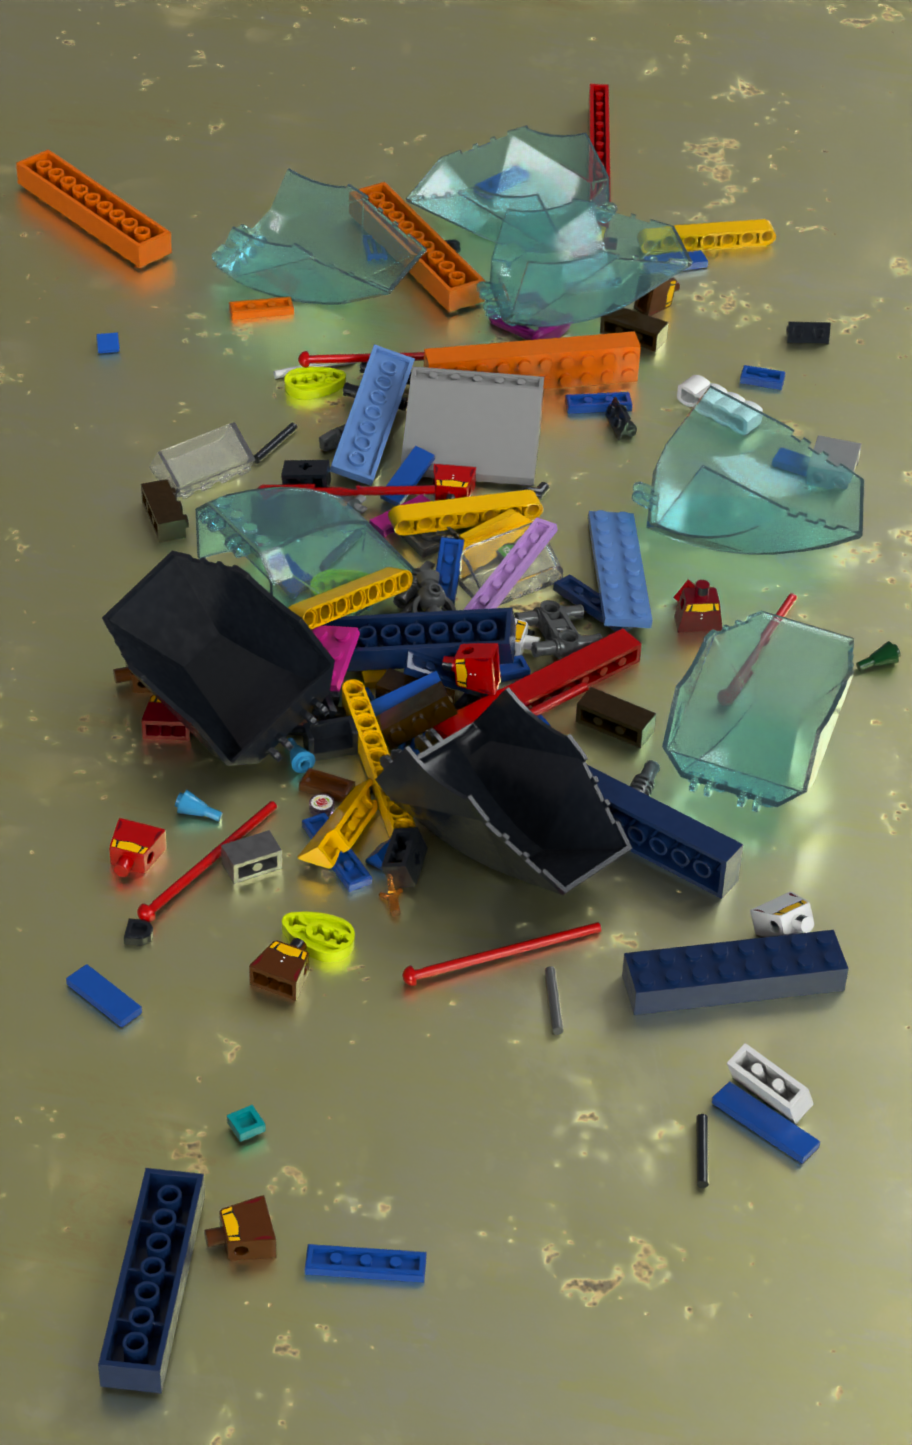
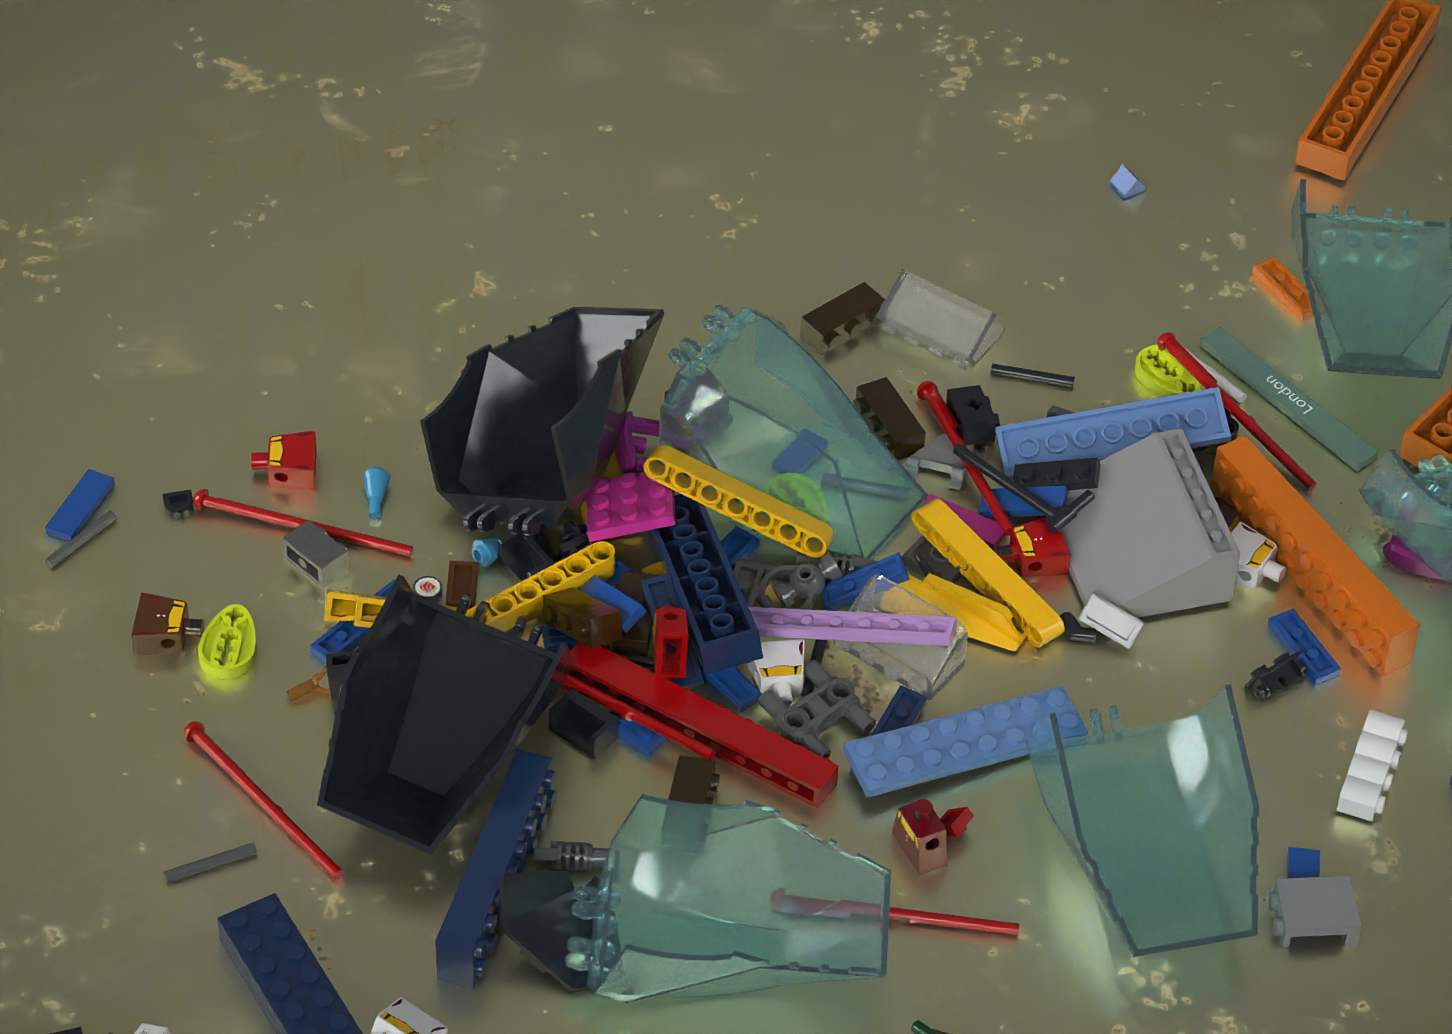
camera: 70 degrees right, 5 degrees up
none -> dark grey bar [45,510,117,569]
none -> black panel [497,871,624,992]
none -> black bar [953,444,1095,534]
none -> black plate [1013,458,1100,490]
none -> tile [1078,592,1144,649]
none -> sand green tile [1199,327,1378,471]

